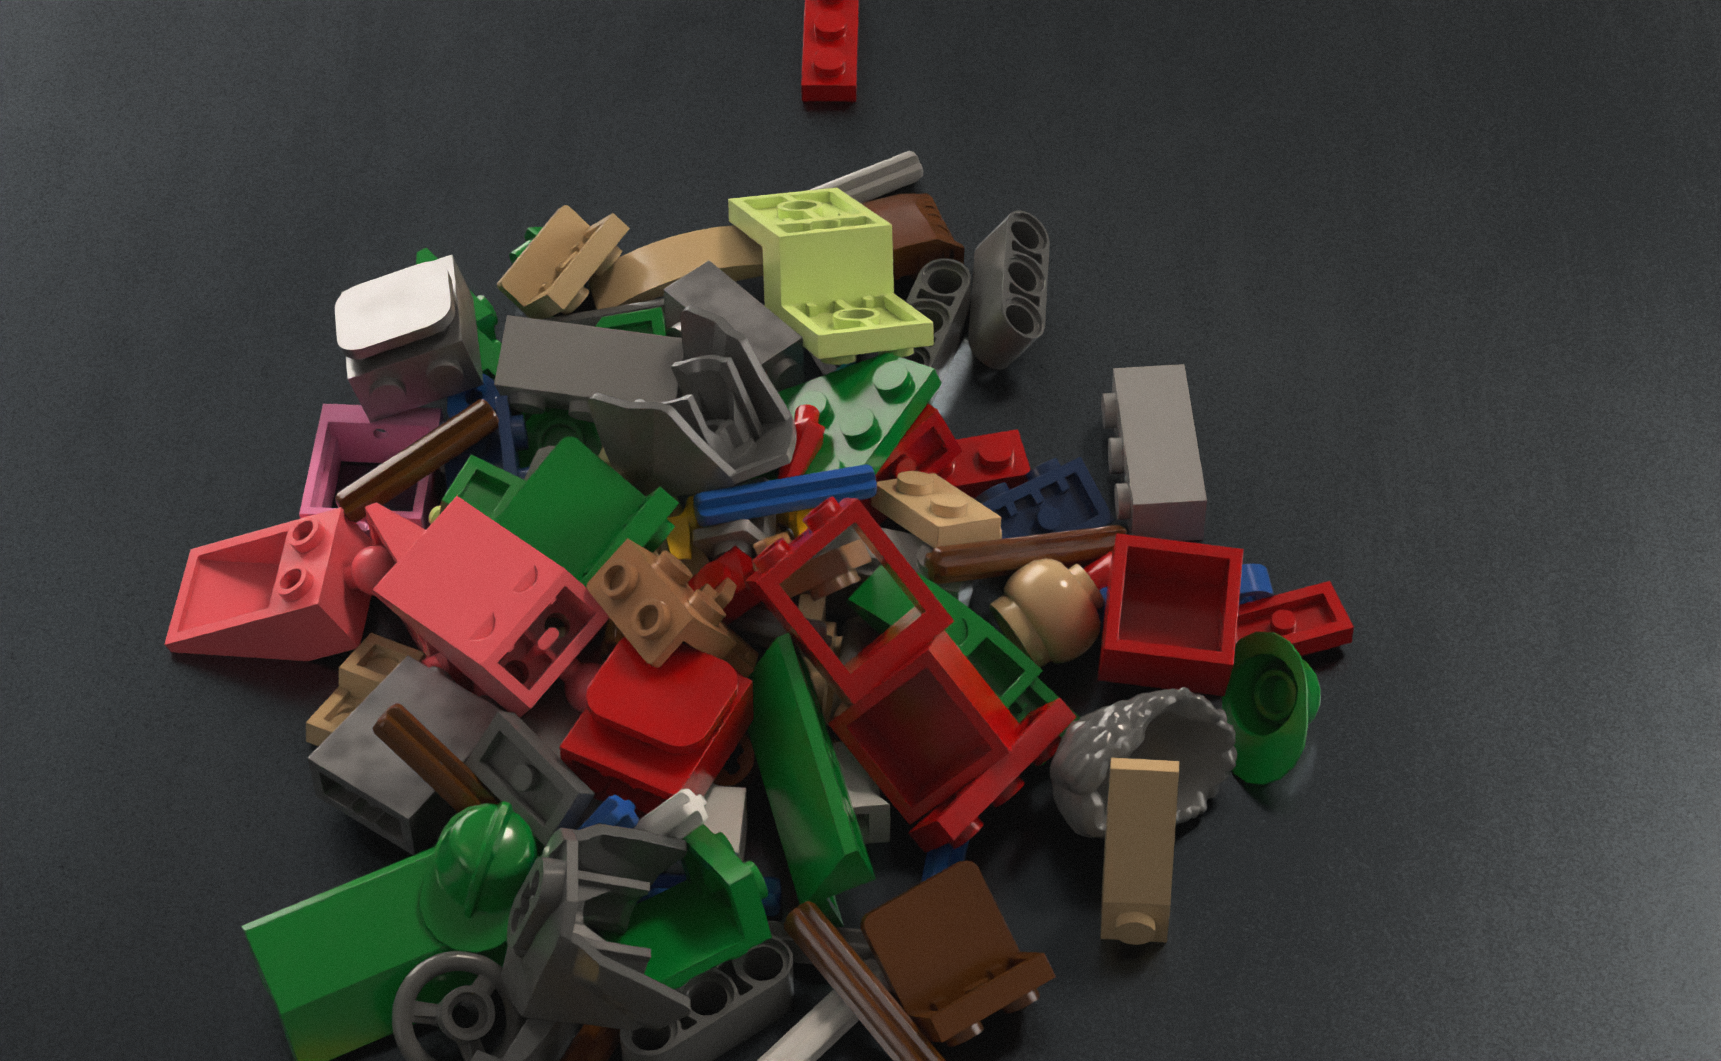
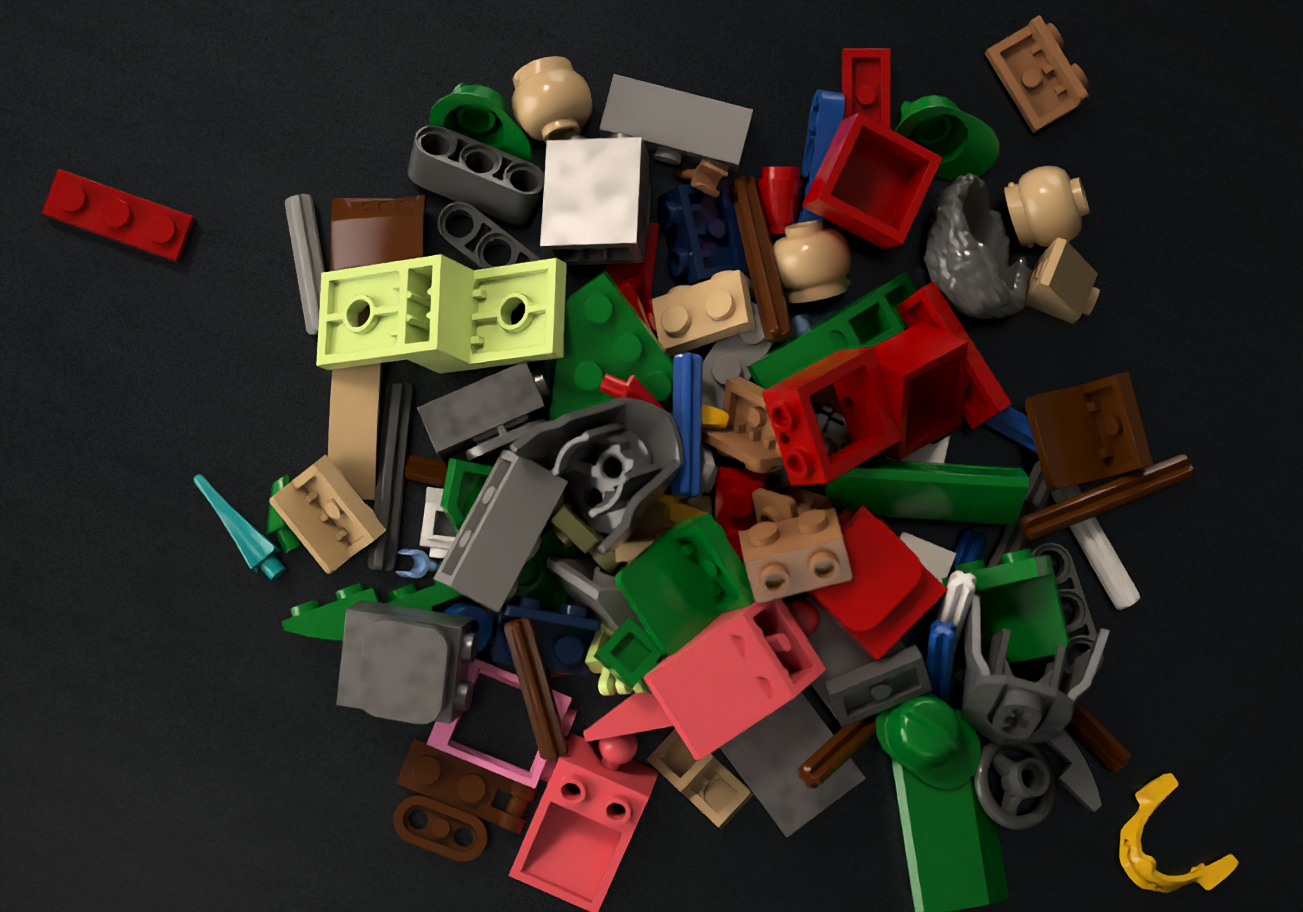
camera: 75 degrees left, 35 degrees up
none -> teal piece [194,474,286,581]
none -> reddish brown plate [393,795,488,862]
none -> reddish brown plate [395,738,539,834]
none -> green piece [429,82,532,162]
none -> tan piece [512,56,593,144]
none -> brick [540,133,652,266]
none -> medium nougat hand [673,161,728,198]
none -> medium nougat bracket [985,15,1089,134]
none -> tan piece [1005,166,1090,248]

